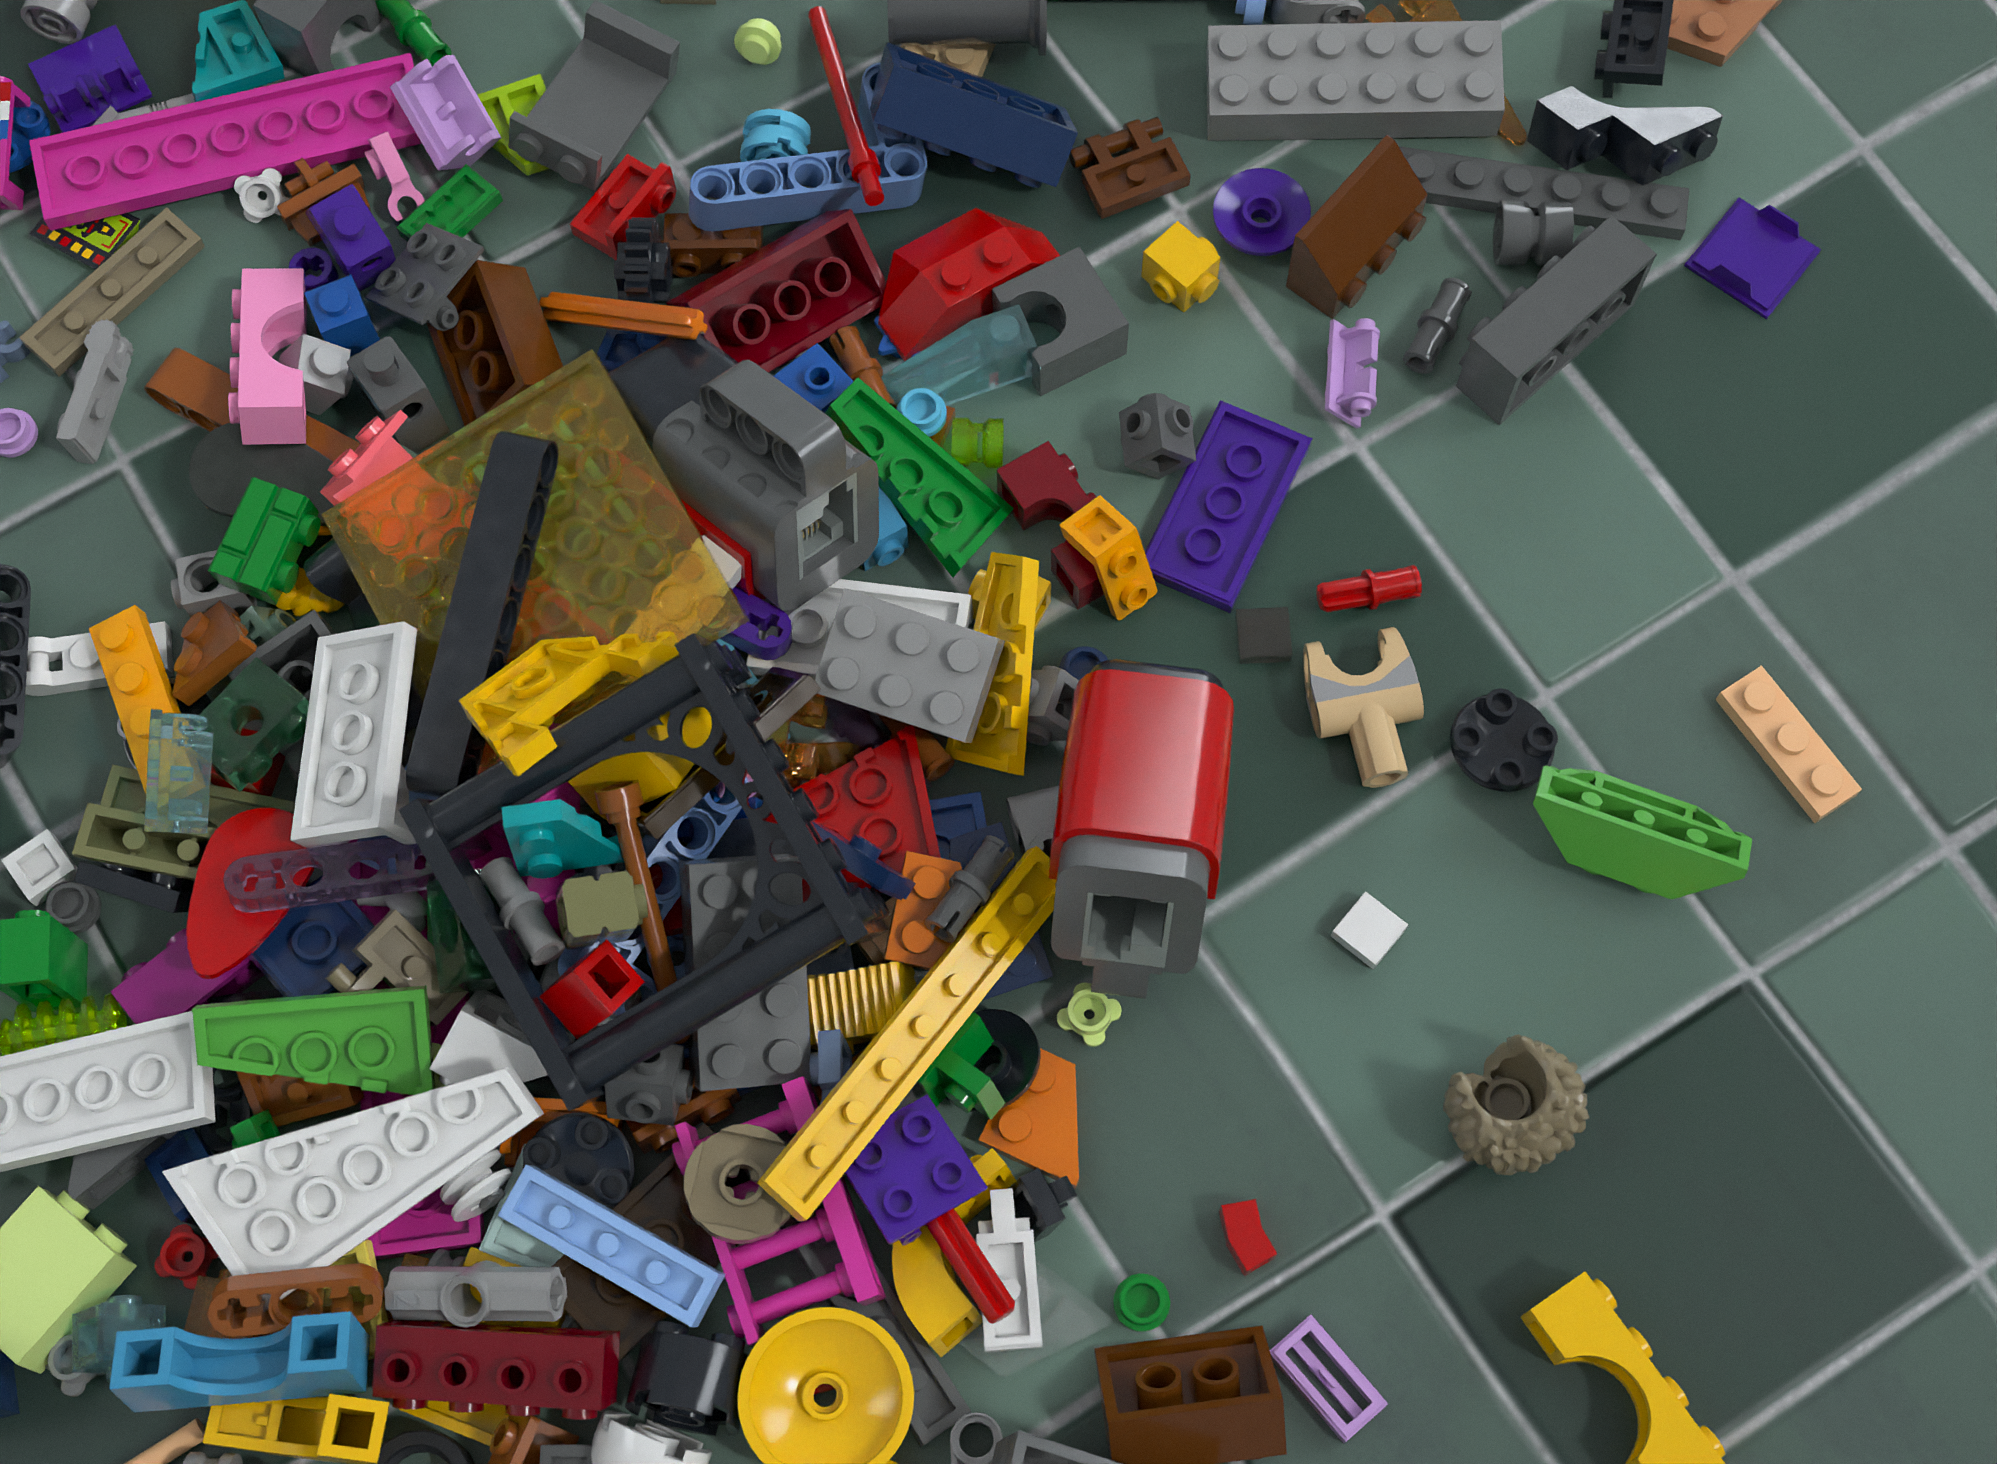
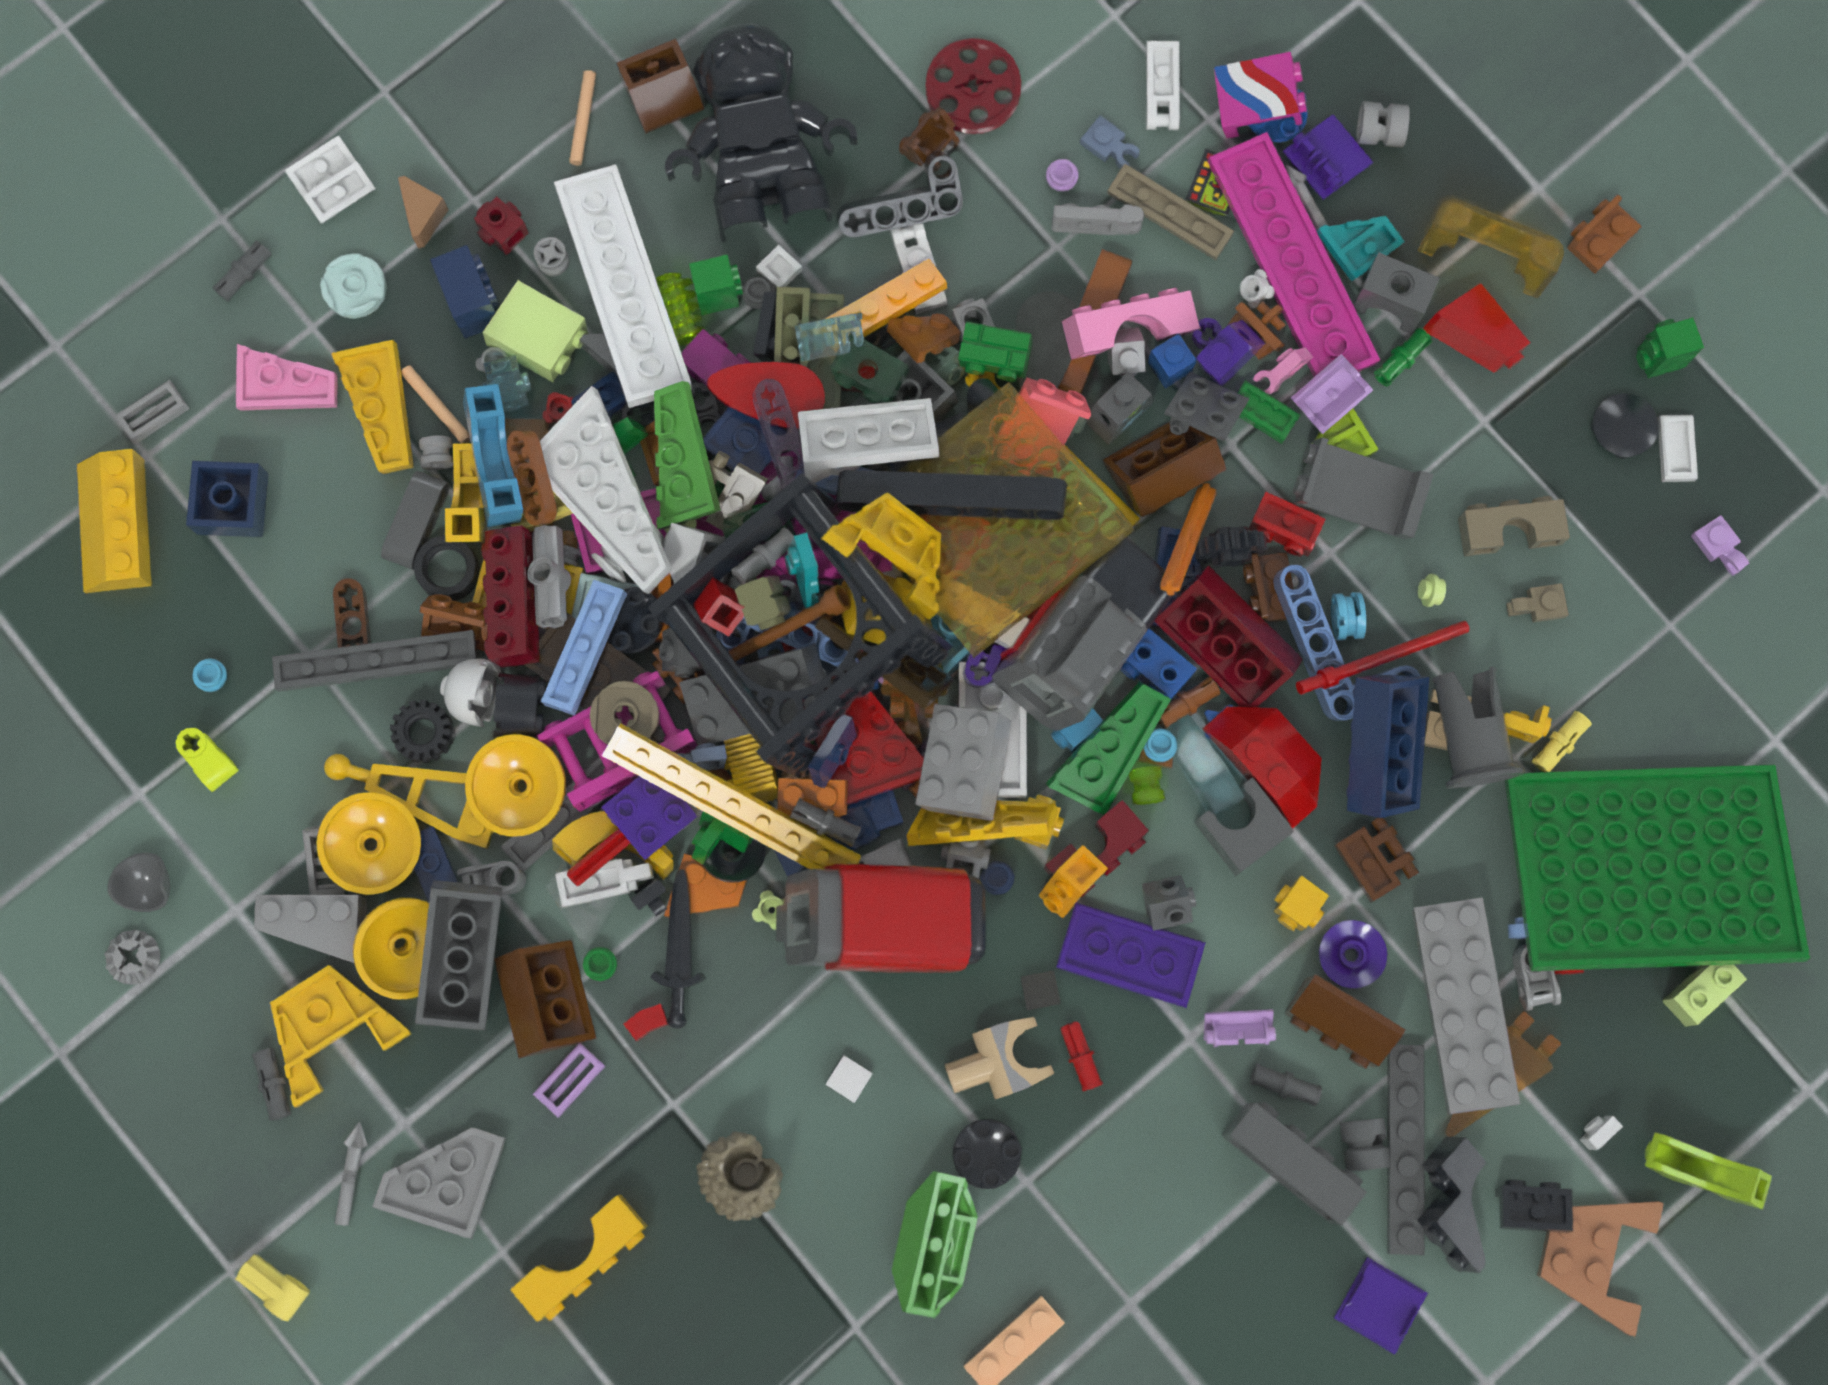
camera: 80 degrees right, 10 degrees up
none -> black sword [650,869,706,1029]

